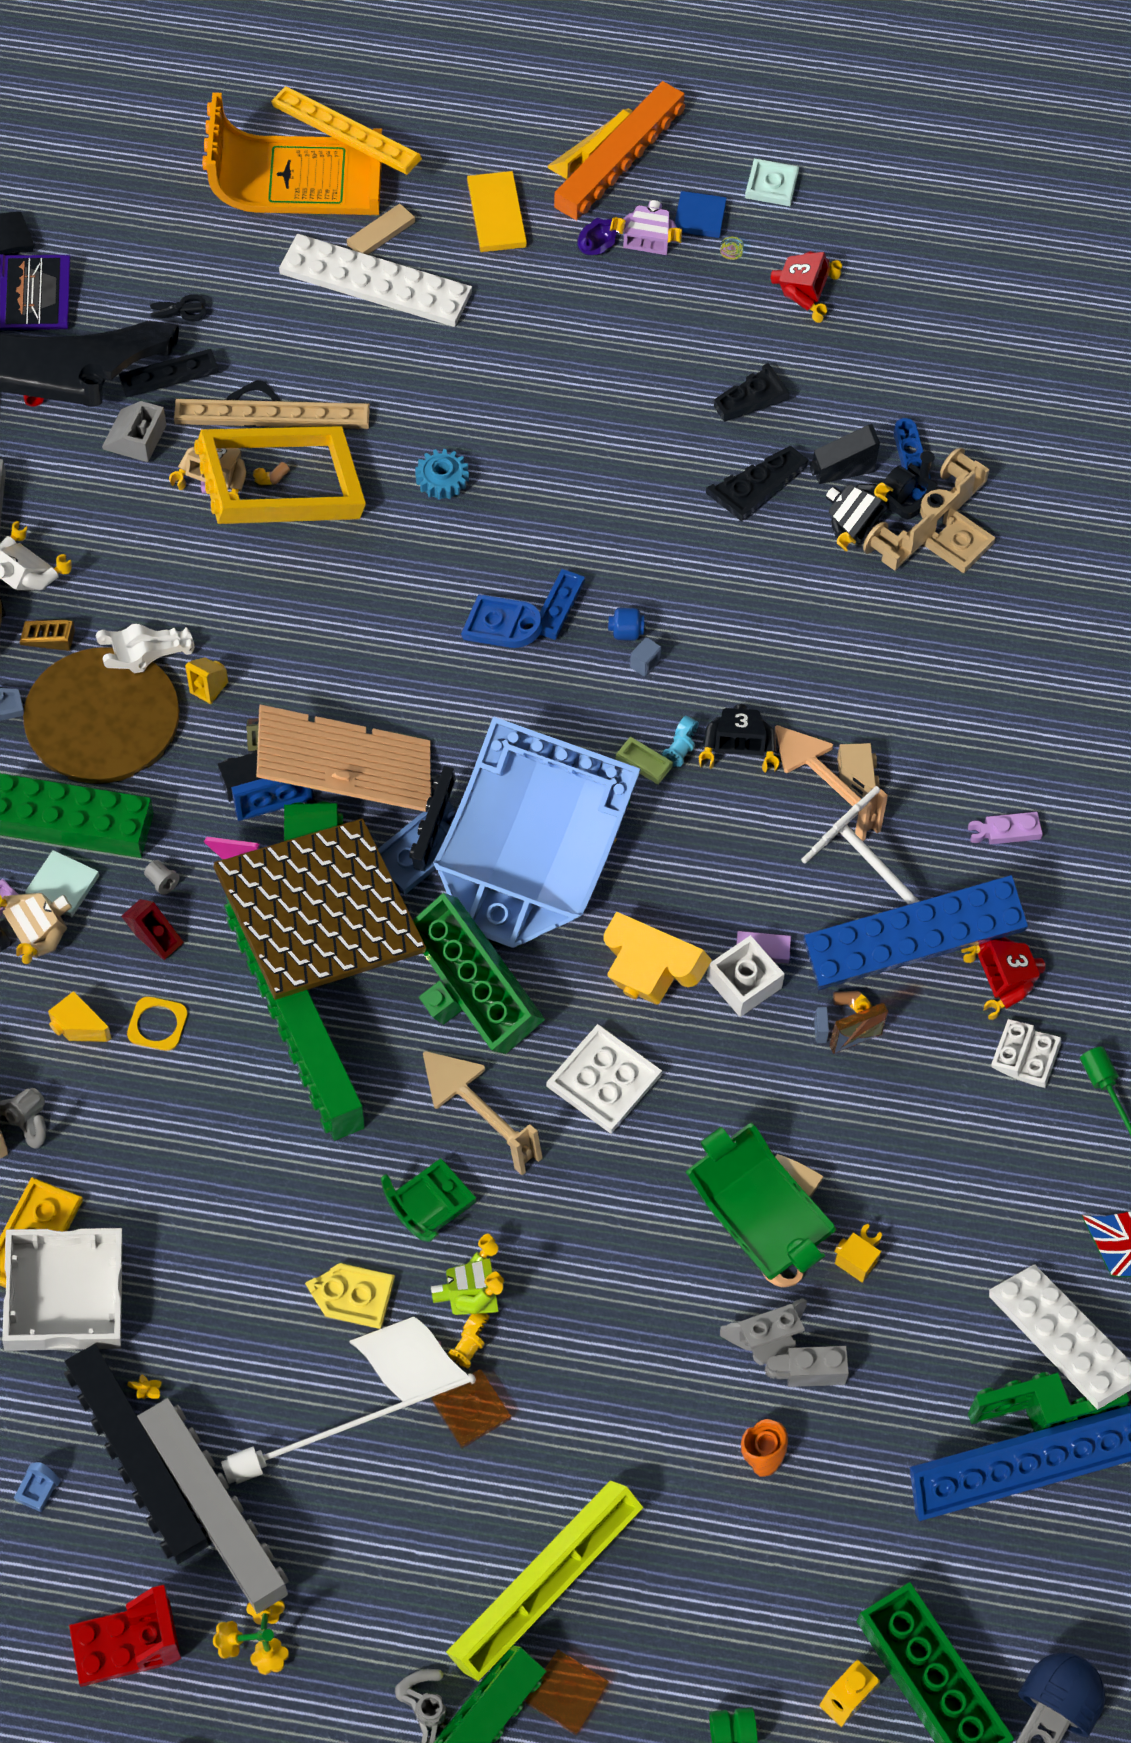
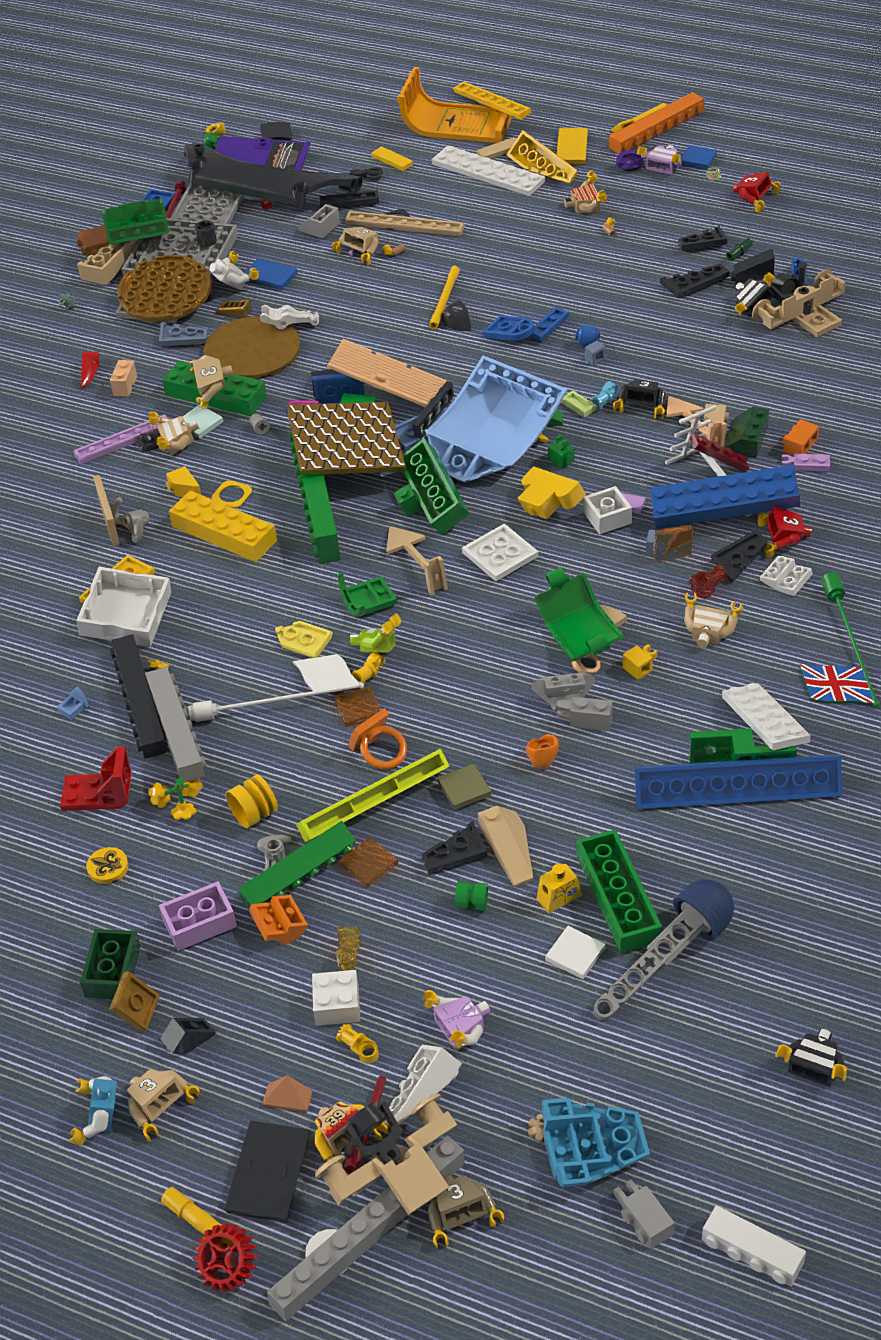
camera: 20 degrees right, 15 degrees down
dark red slope [121,899,184,960] -> none
yellow slope [185,657,228,704] -> none
yellow window [194,426,366,524] -> none
dark azure gear [415,449,469,500] -> none
light aqua tile [745,158,799,206] -> none
none -> yellow brick [169,491,277,562]
none -> tan torso [190,355,233,409]
none -> yellow wheel [225,774,278,828]
none -> blue tile [244,258,298,290]
none -> orange tile [348,708,407,770]
none -> yellow tile [372,146,413,171]
none -> black wing [421,821,488,874]
none -> yellow piece [429,266,460,329]
none -> olive tile [437,764,491,810]
none -> black piece [442,300,471,331]
none -> tan wedge [478,806,533,887]
none -> yellow wedge [506,130,579,184]
none -> green brick [548,435,575,469]
none -> tan torso [564,170,607,214]
none -> medium nougat arm [603,218,616,237]
none -> tan torso [684,592,743,648]
none -> dark red plate [689,433,749,473]
none -> clear red connector [689,565,727,599]
none -> black wing [711,529,767,583]
none -> dark green slope [724,407,770,458]
none -> dark green axle [726,238,753,261]
none -> orange brick [782,419,819,456]

